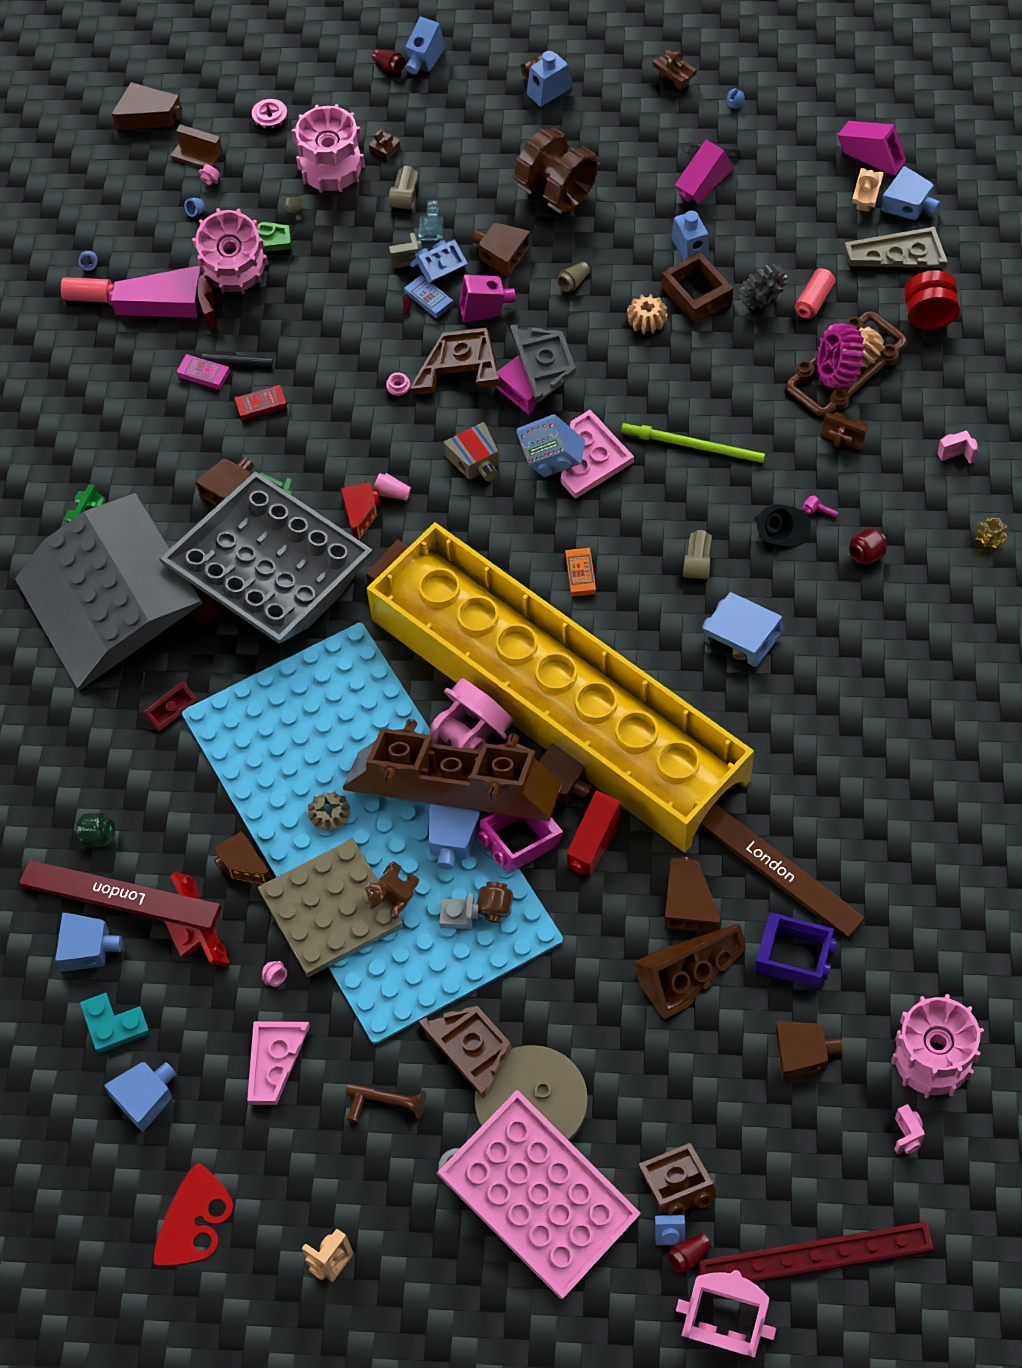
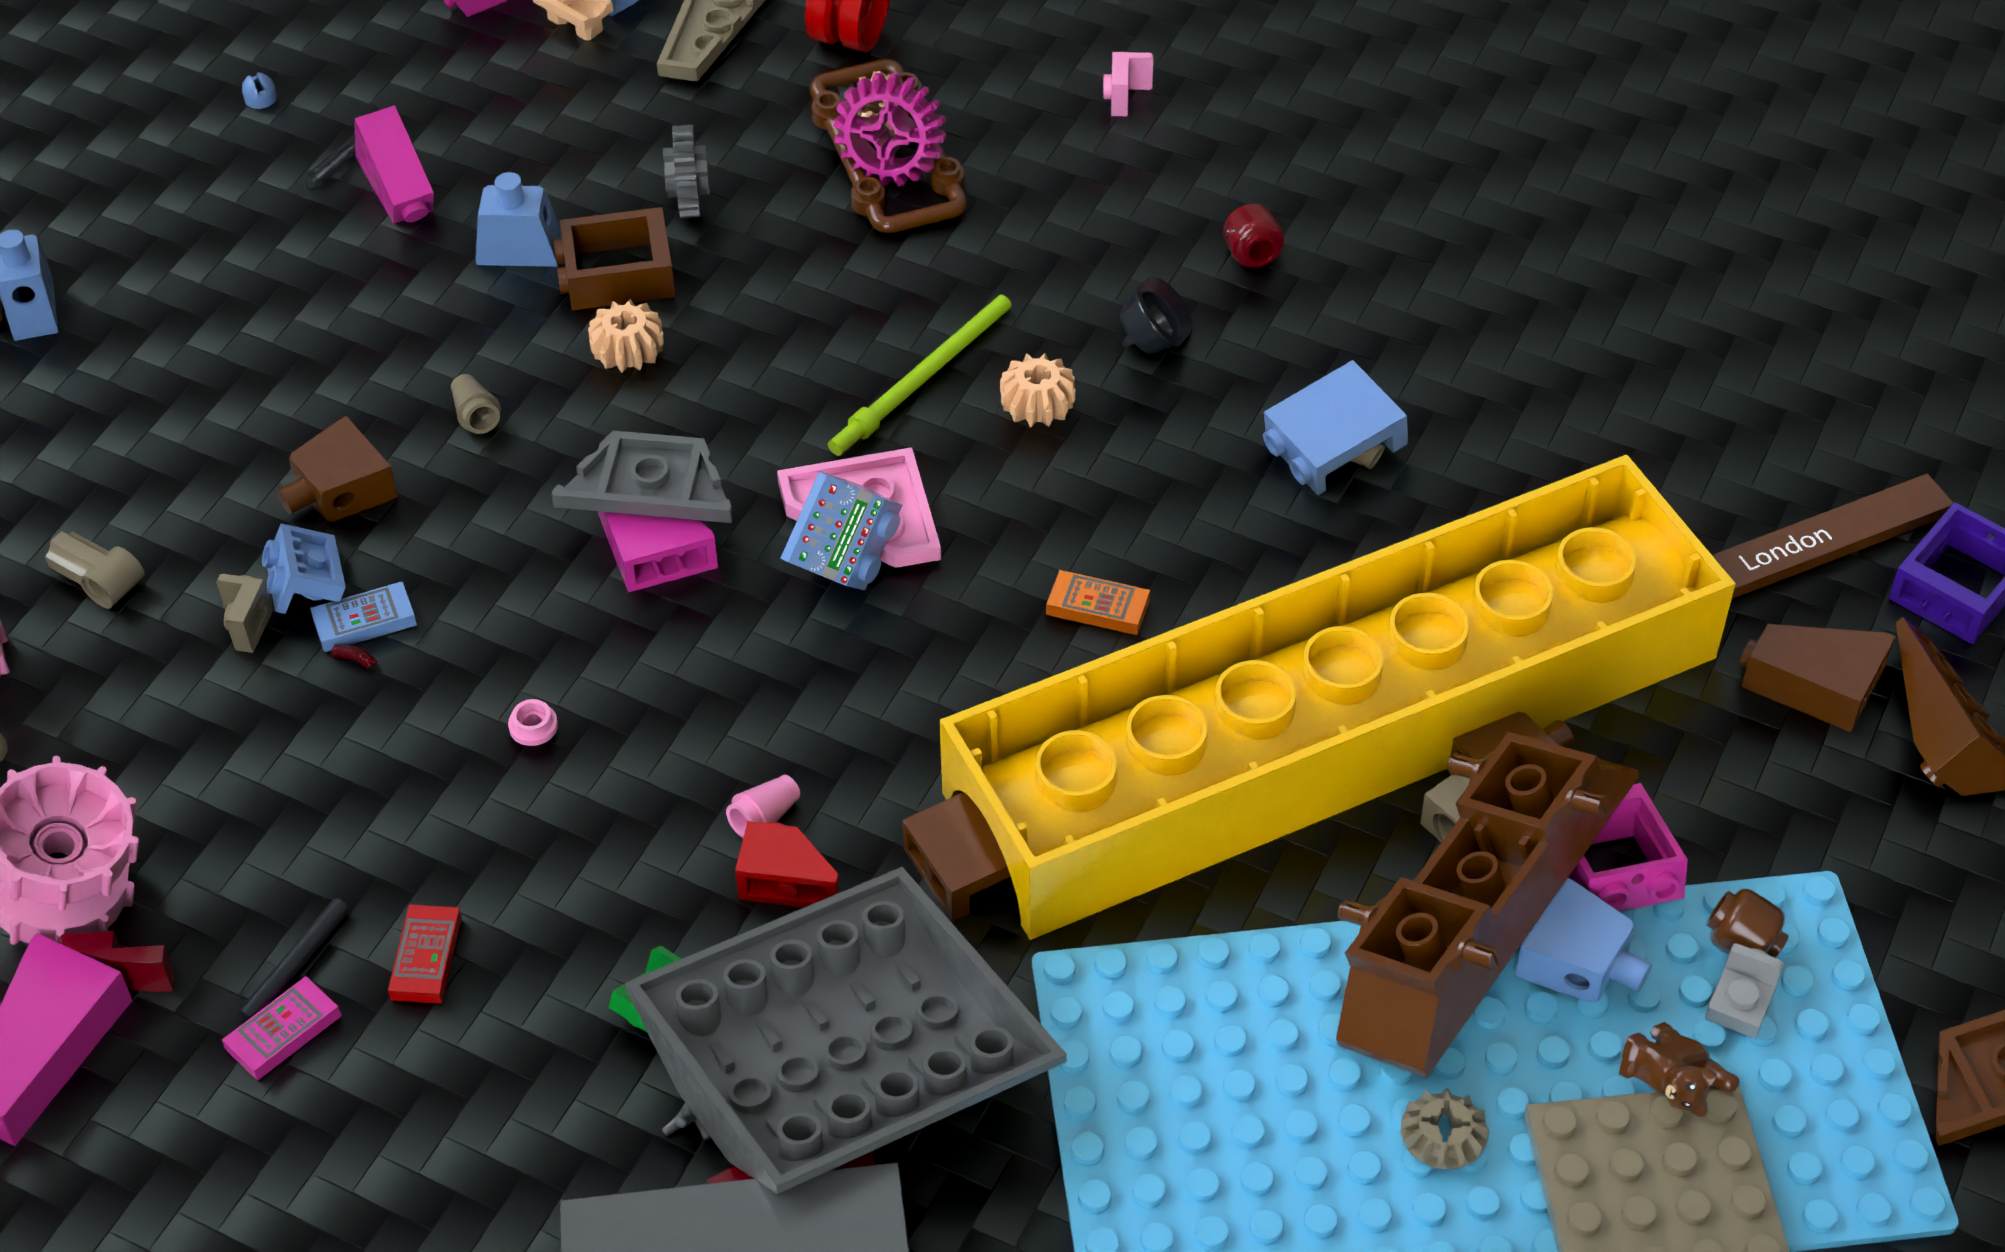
camera: 70 degrees left, 10 degrees down
reddish brown torso [196,457,254,506] -> none
reddish brown wing [409,328,501,395] -> none
clear light blue plate [419,200,444,240] -> none
bright pink piece [429,678,514,750] -> none
dark tan torso [444,422,499,481] -> none
dark pink torso [459,275,516,322] -> none
reddish brown piece [513,127,600,214] -> none
red slope [567,790,620,876] -> none
reddish brown hips [653,50,697,90] -> none
dark tan piece [683,530,712,580] -> none
coral brick [795,268,836,318] -> none
dark pink hand [802,496,838,518] -> none
reddish brown hips [820,412,868,450] -> none
clear yellow gear [976,516,1008,548] -> none
none -> light nougat gear [1000,353,1075,428]

